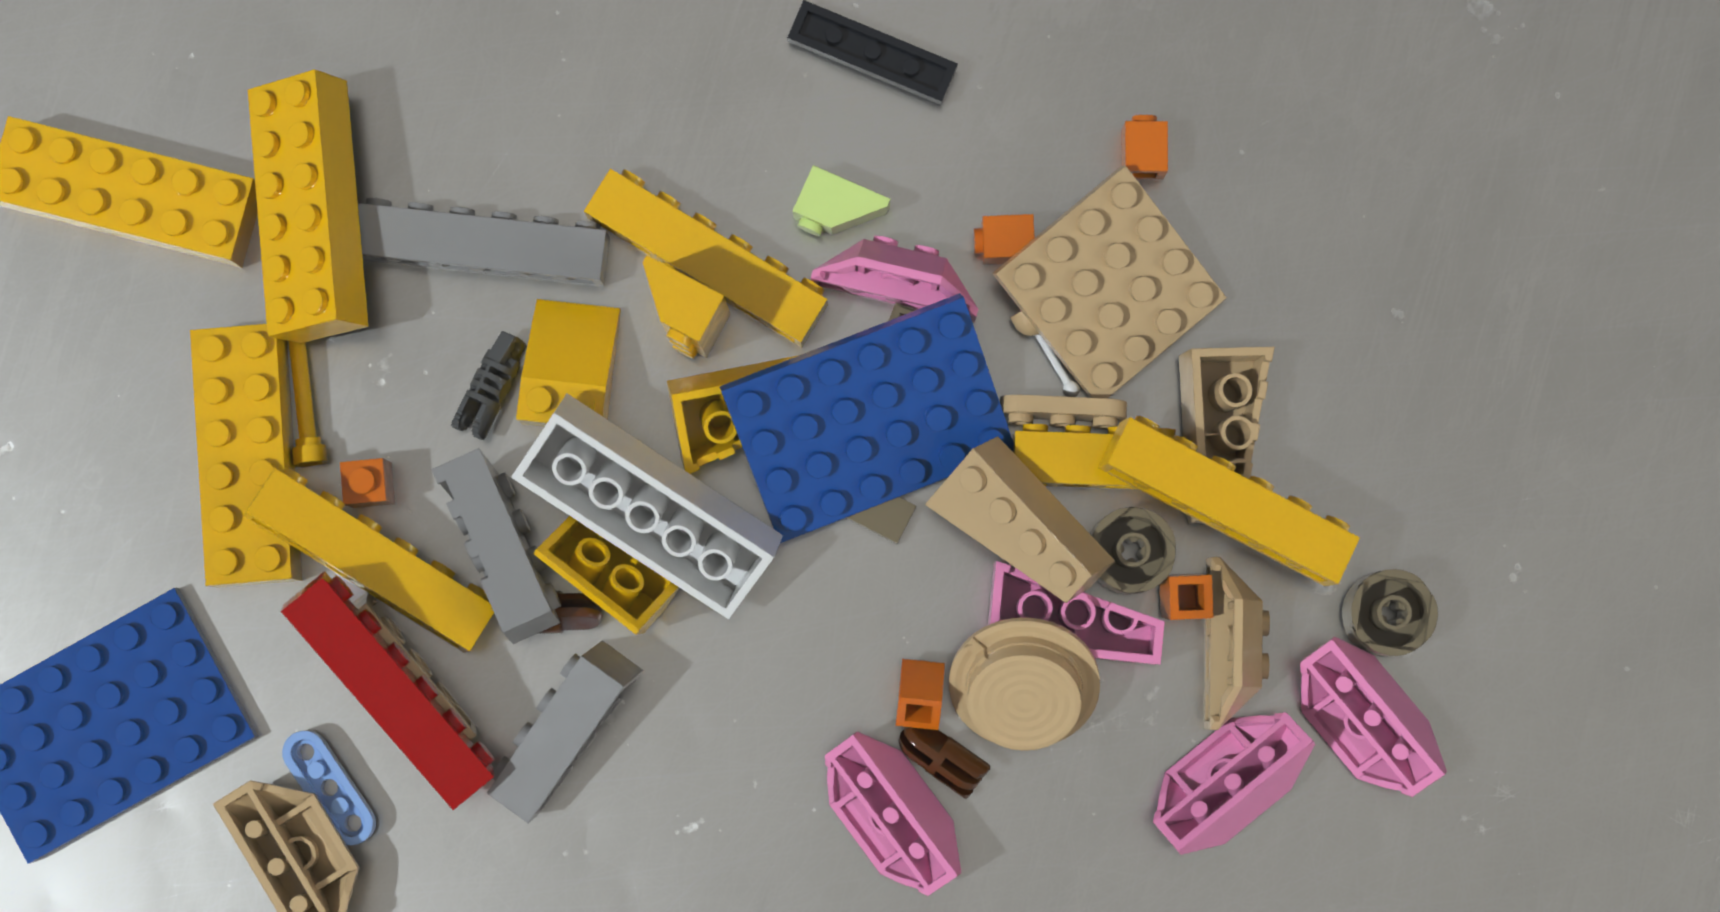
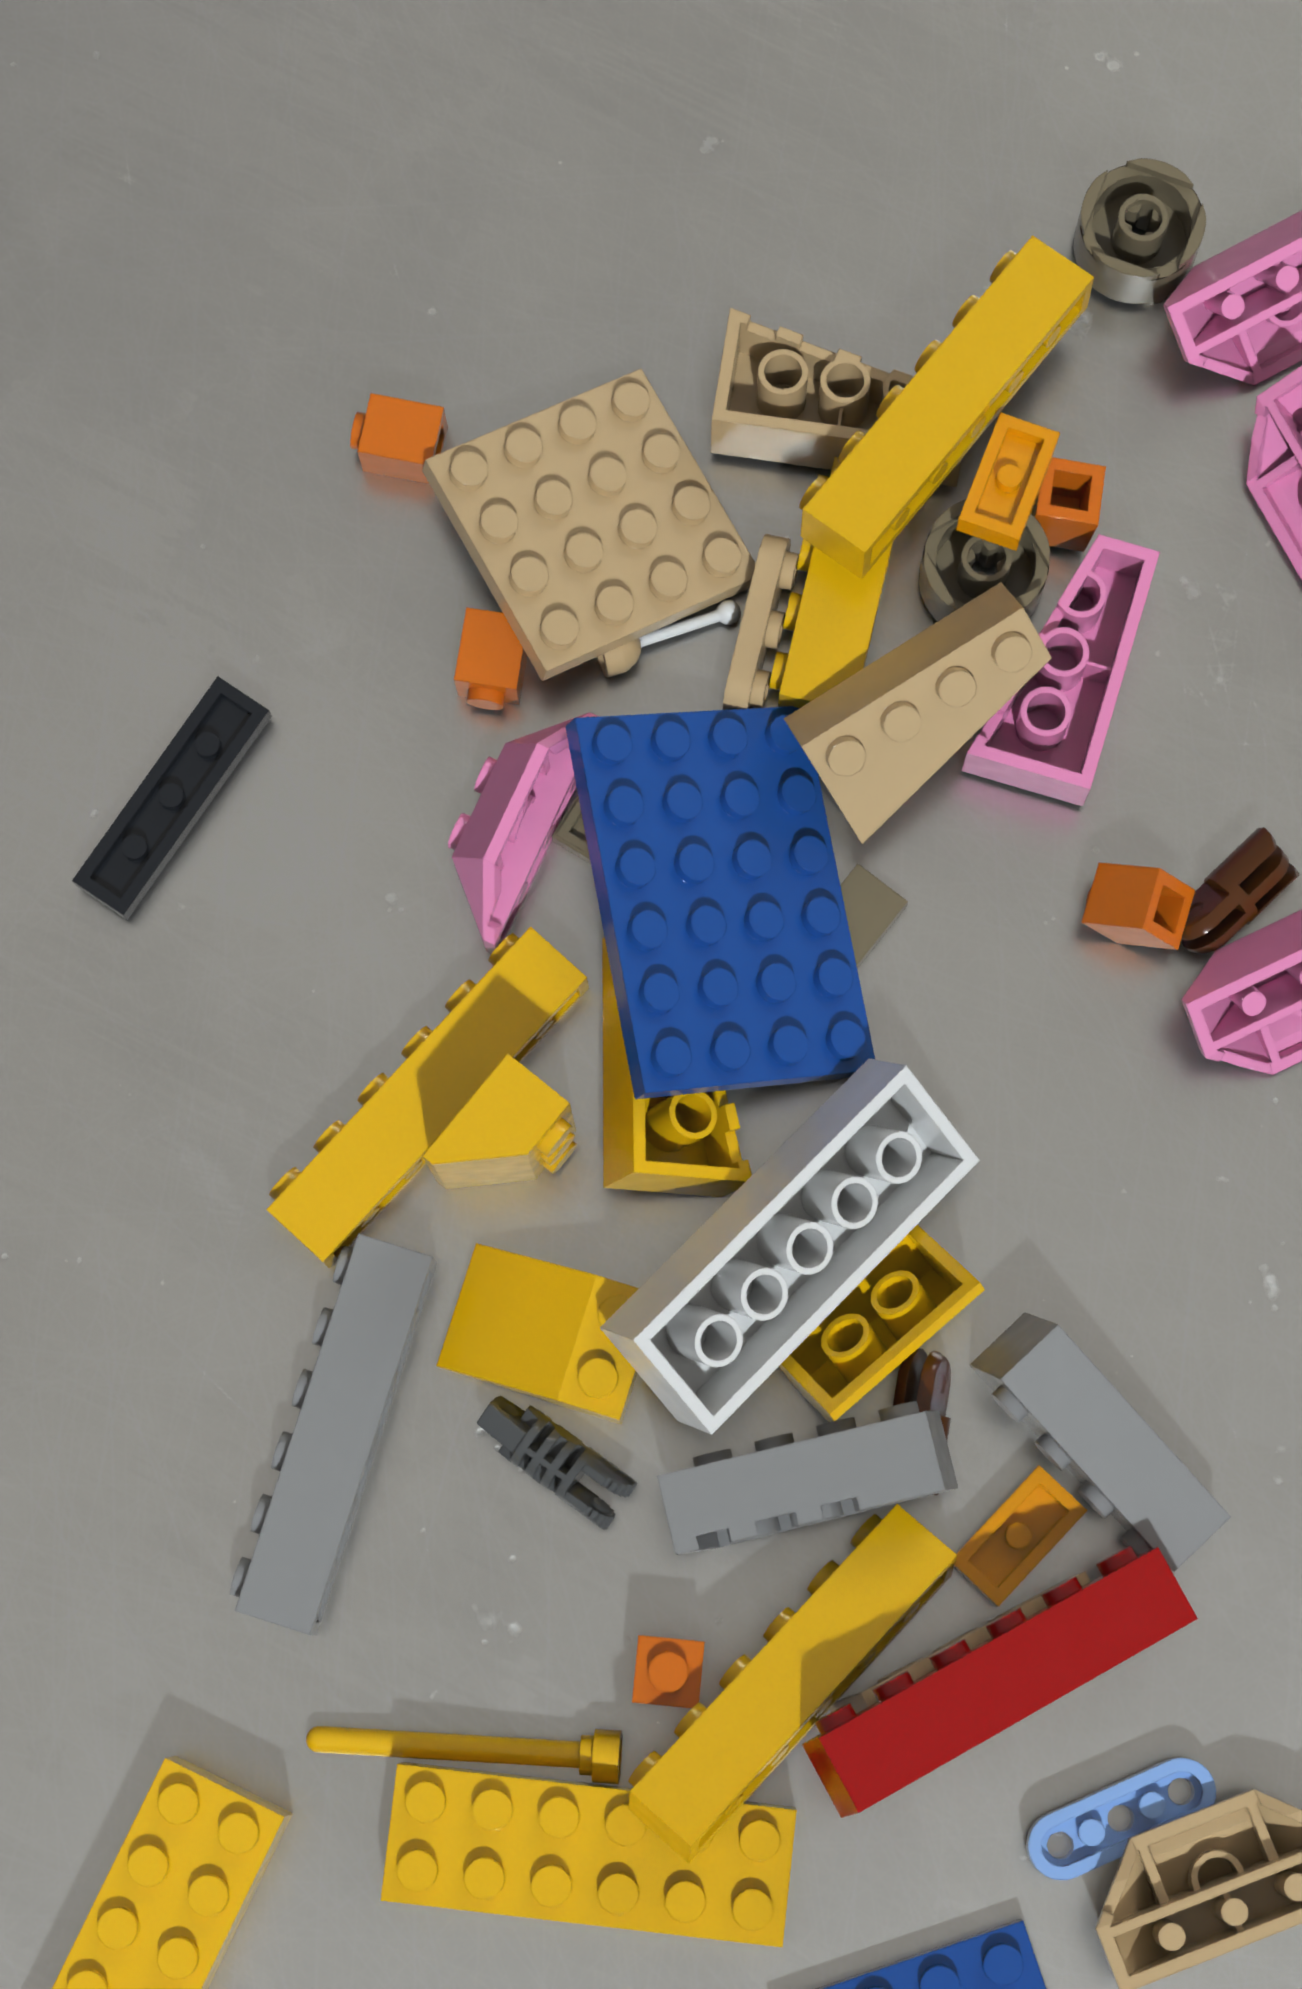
camera: 75 degrees left, 5 degrees down
yellow brick [248,69,369,343] -> none
yellowish green slope [792,165,891,236] -> none
tan piece [949,617,1100,751] -> none
tan wedge [1204,557,1270,730] -> none
none -> light orange plate [954,1465,1088,1607]
none -> light orange plate [956,412,1060,551]

